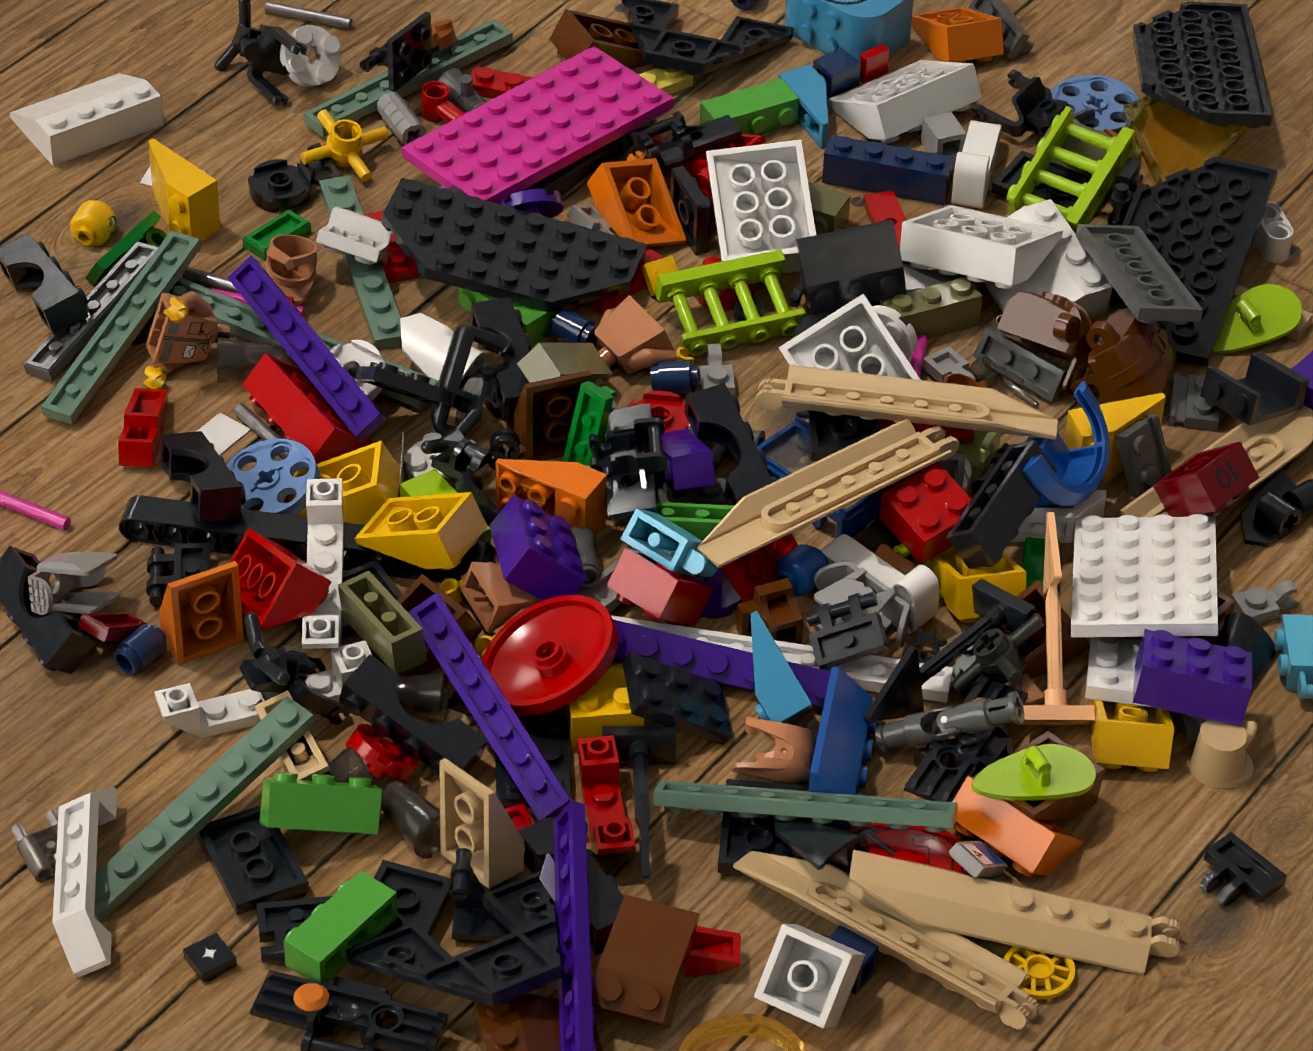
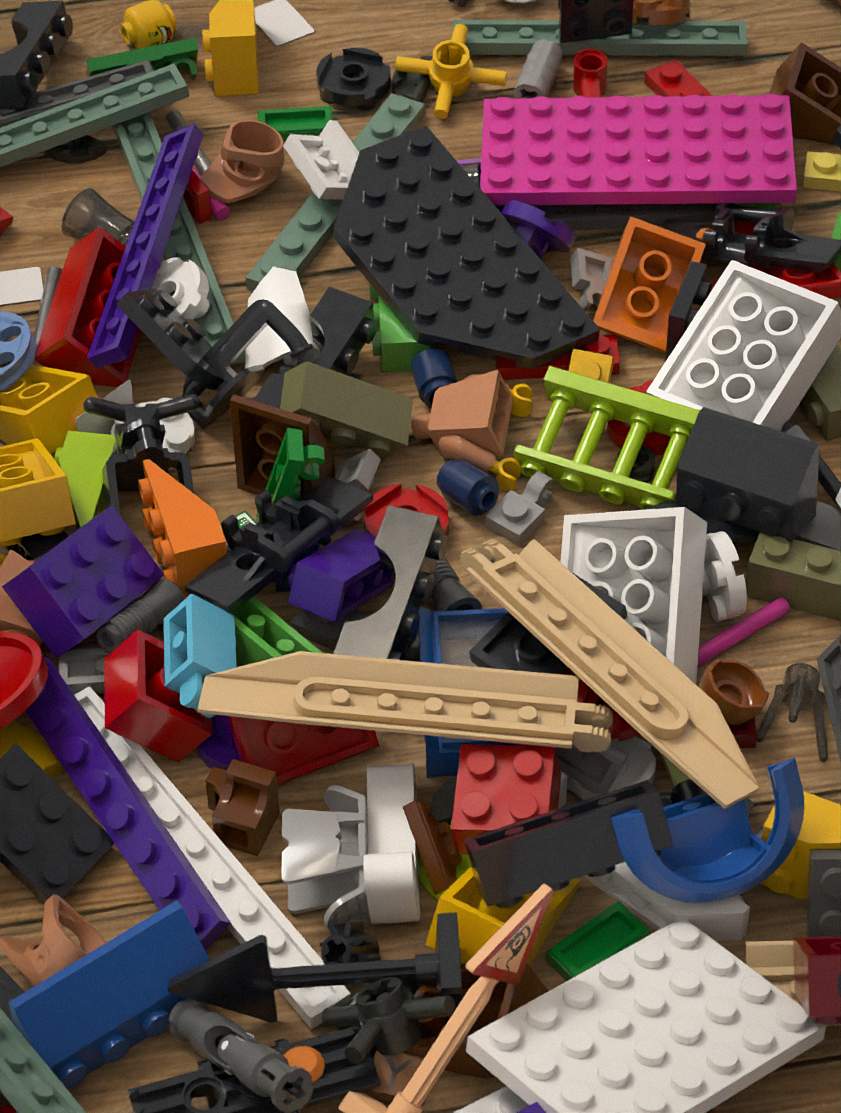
camera: 45 degrees right, 5 degrees up
nougat torso [143,291,230,389] -> none
dark grey piece [438,68,487,113] -> none
black bush [489,429,520,460] -> none
dark azure slope [750,610,814,724] -> none
blue head [776,544,828,596] -> none
black plate [806,592,889,670] -> none
light grey plate [923,346,975,383] -> none

